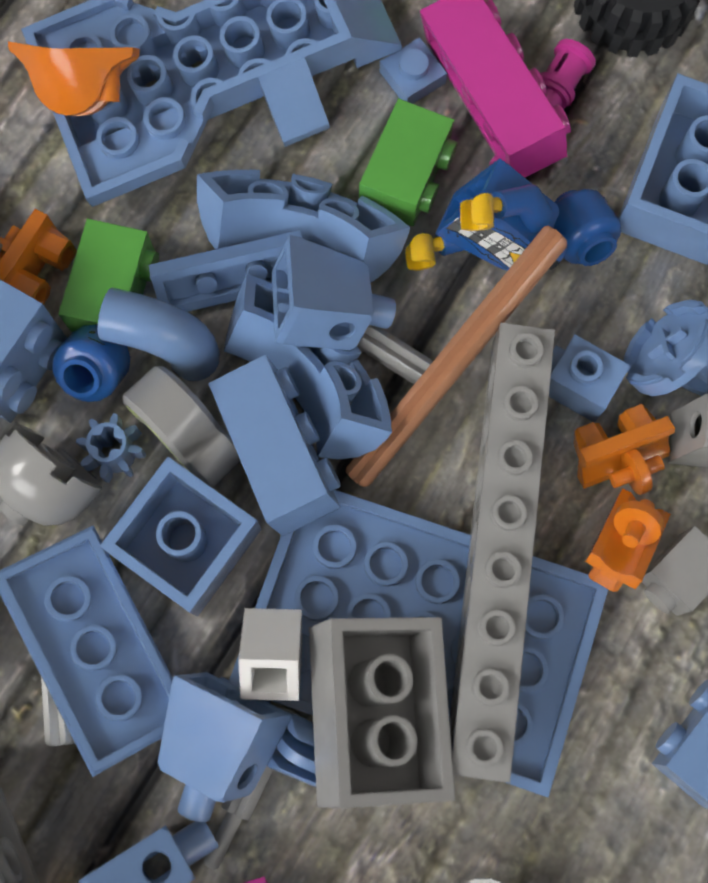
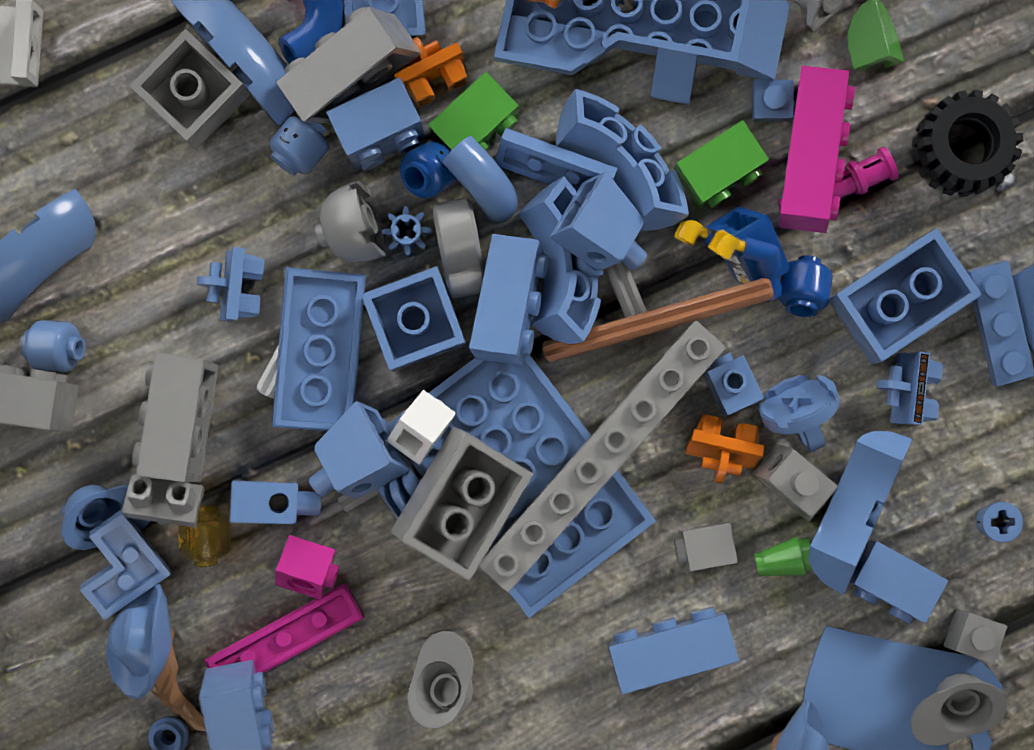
camera: 35 degrees right, 10 degrees up
orange hips [585,488,671,592] -> none

